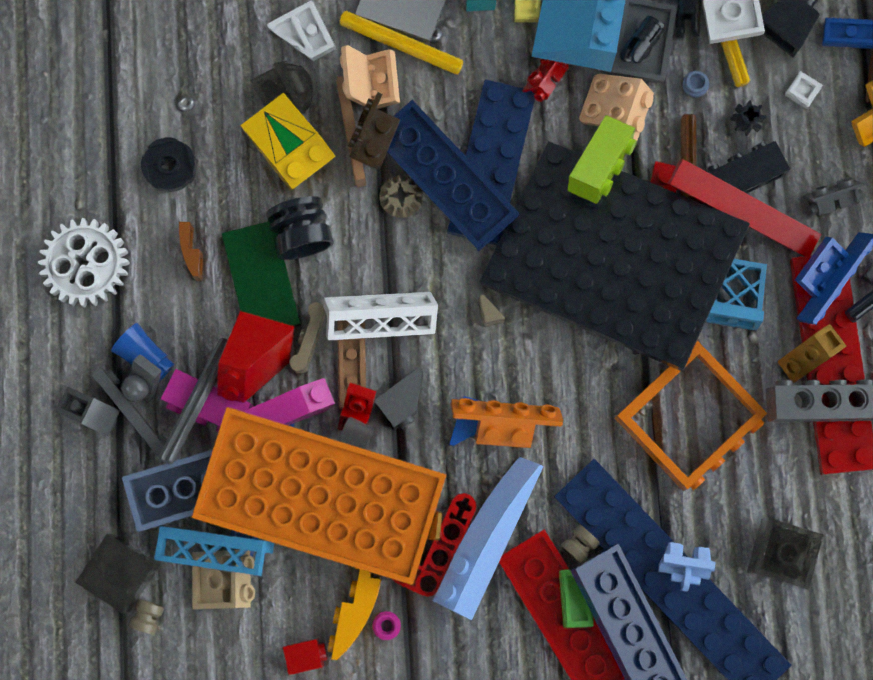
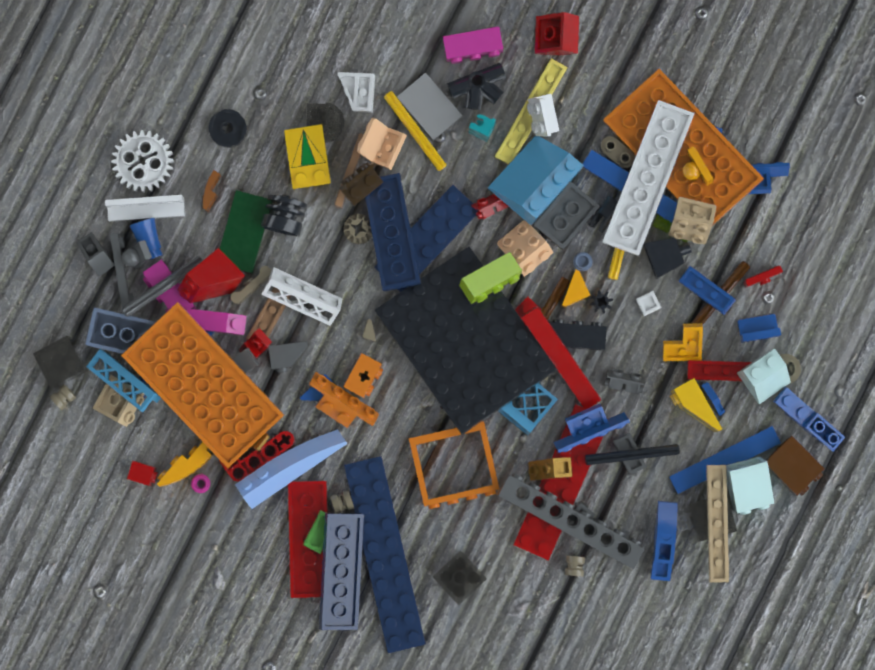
camera: 35 degrees right, 5 degrees up
black hinge [620,16,666,64] -> none
light blue hips [658,542,715,592] -> none
none -> white fence [105,195,185,222]
none -> orange brick [343,353,383,398]
none -> light orange slope [561,270,590,308]

